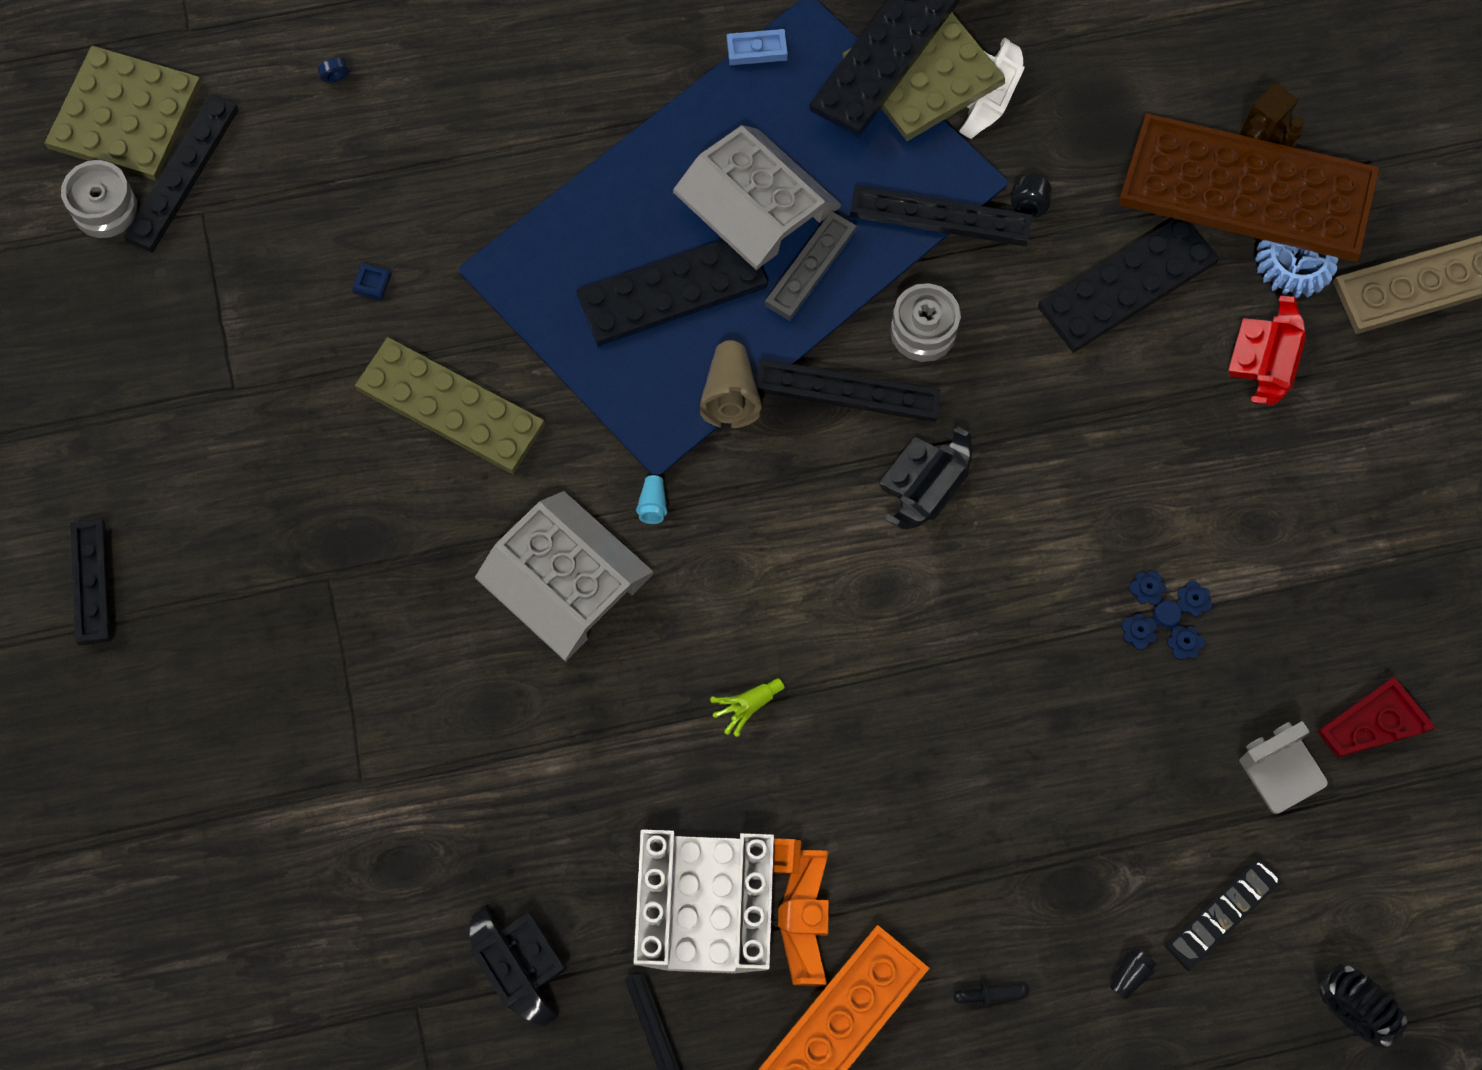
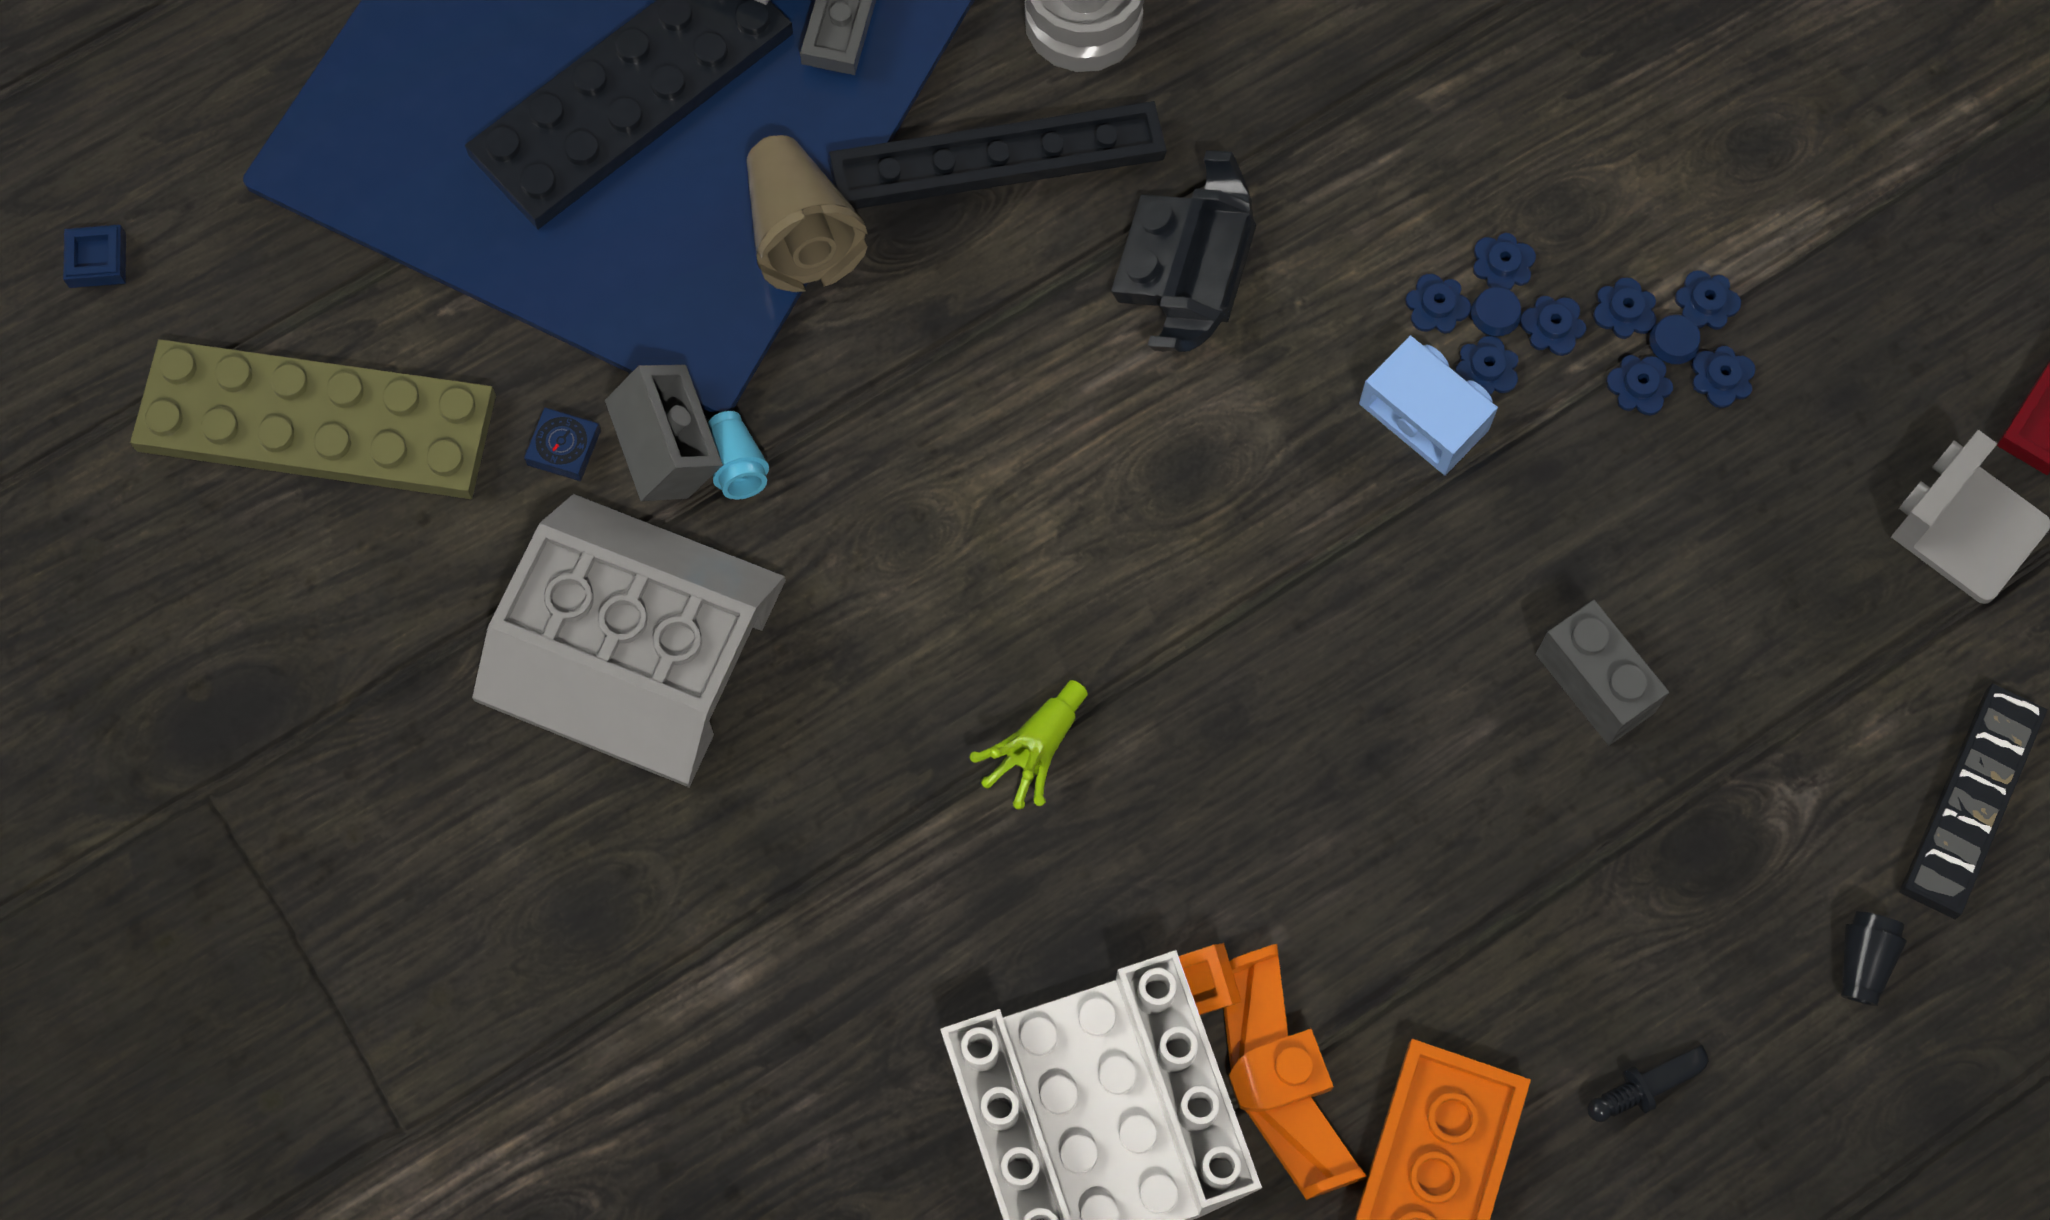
camera: 20 degrees left, 0 degrees up
none -> dark blue tile [524,408,601,481]
none -> dark grey brick [605,365,723,501]
none -> light blue brick [1359,335,1498,476]
none -> dark blue plant [1405,233,1586,396]
none -> dark grey brick [1535,600,1669,746]

